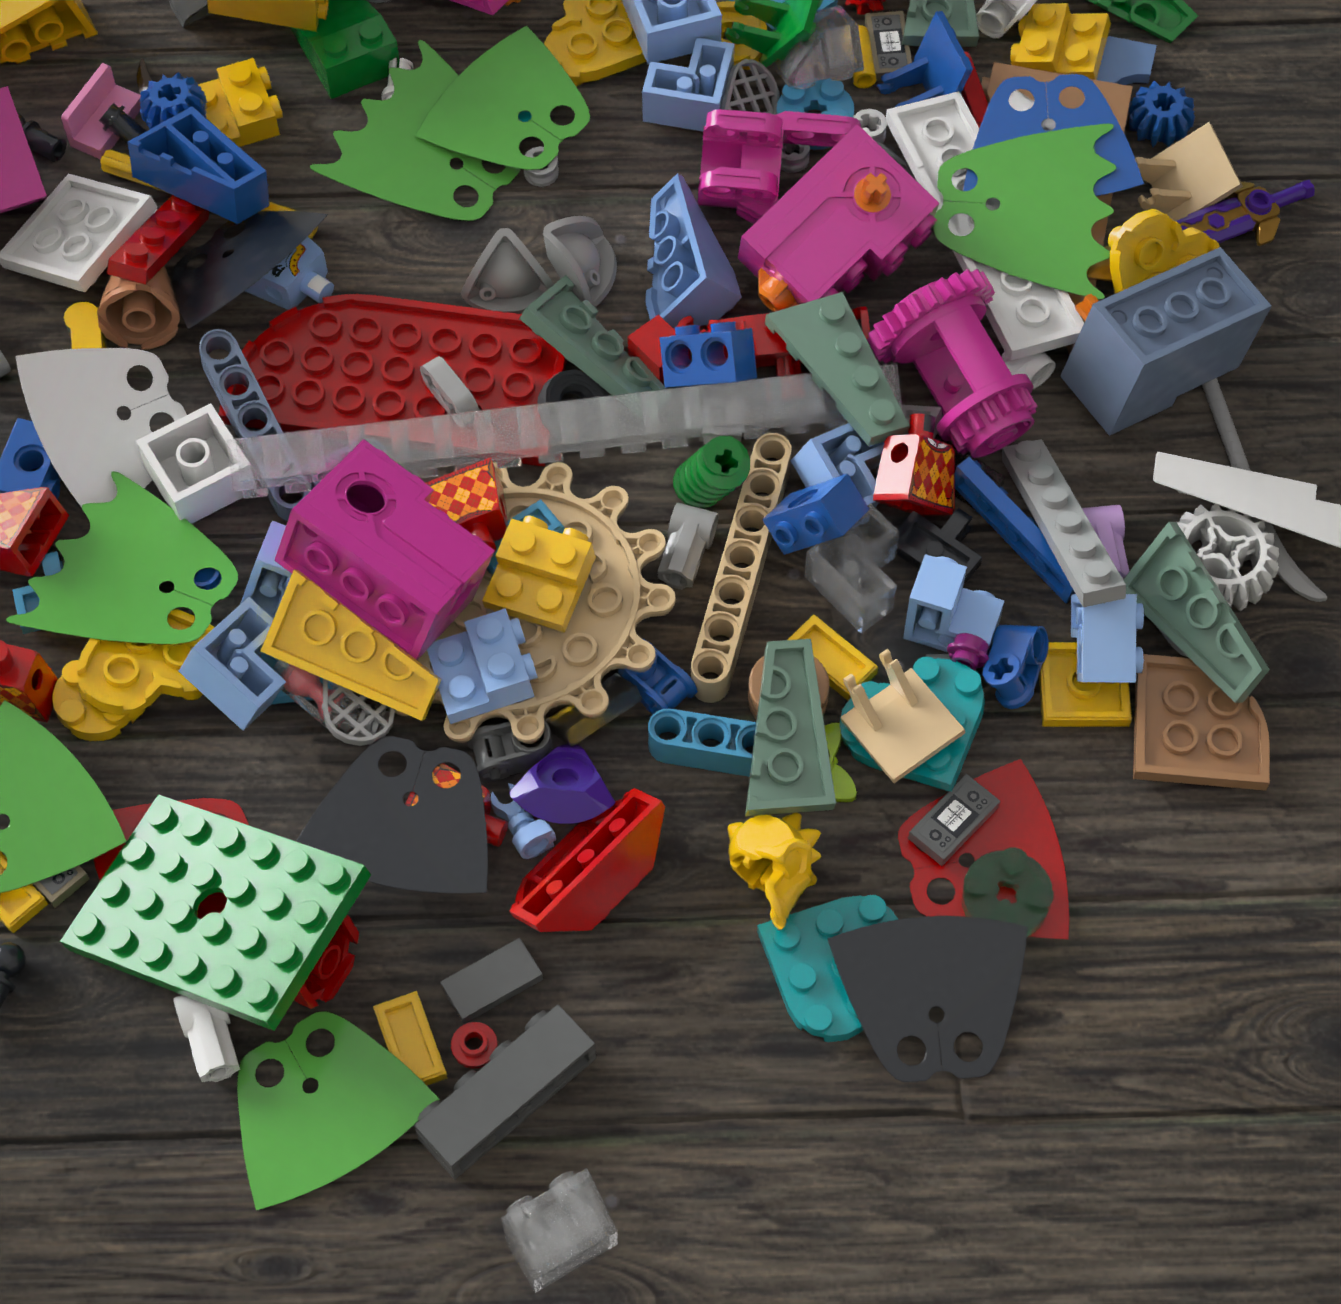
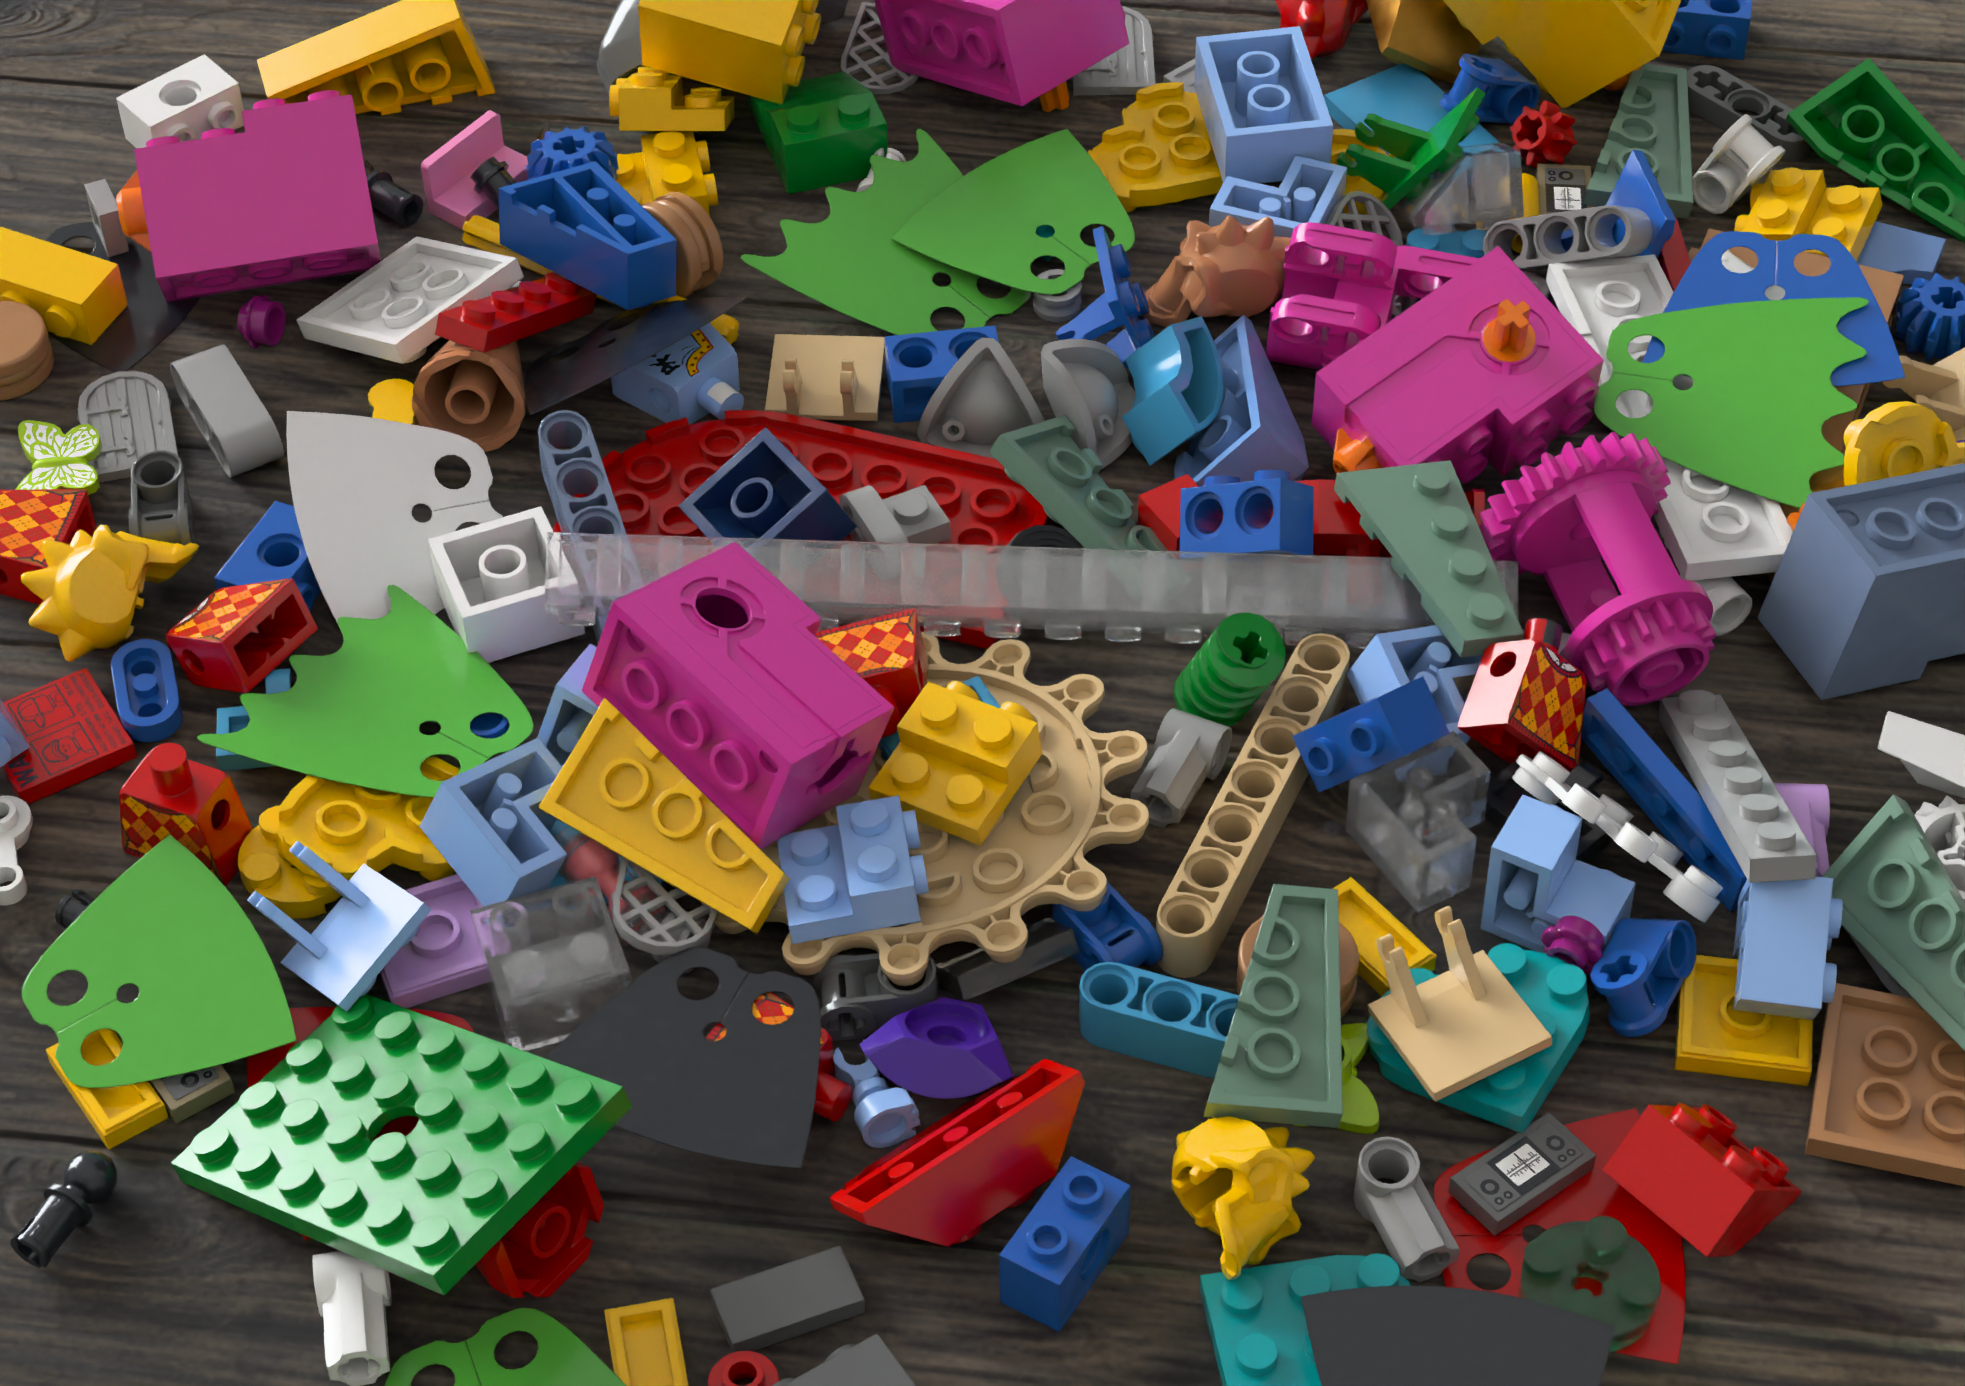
camera: 10 degrees right, 15 degrees down
none -> light blue plate [247,840,431,1012]
none -> lavender tile [379,874,517,1008]
none -> clear slope [470,876,632,1051]
none -> yellow plate [609,66,735,131]
none -> medium nougat head [641,192,724,298]
none -> dark blue slope [678,427,857,572]
none -> tan plate [765,334,885,421]
none -> light grey plate [883,485,951,552]
none -> blue brick [884,325,999,423]
none -> blue brick [999,1156,1131,1332]
none -> blue plate [1056,226,1155,369]
none -> dark azure brick [1122,316,1223,466]
none -> nougat head [1143,216,1291,327]
none -> light grey piece [1353,1136,1459,1283]
none -> light grey beam [1483,205,1653,271]
none -> white plant [1512,751,1723,923]
none -> red slope [1602,1103,1802,1257]

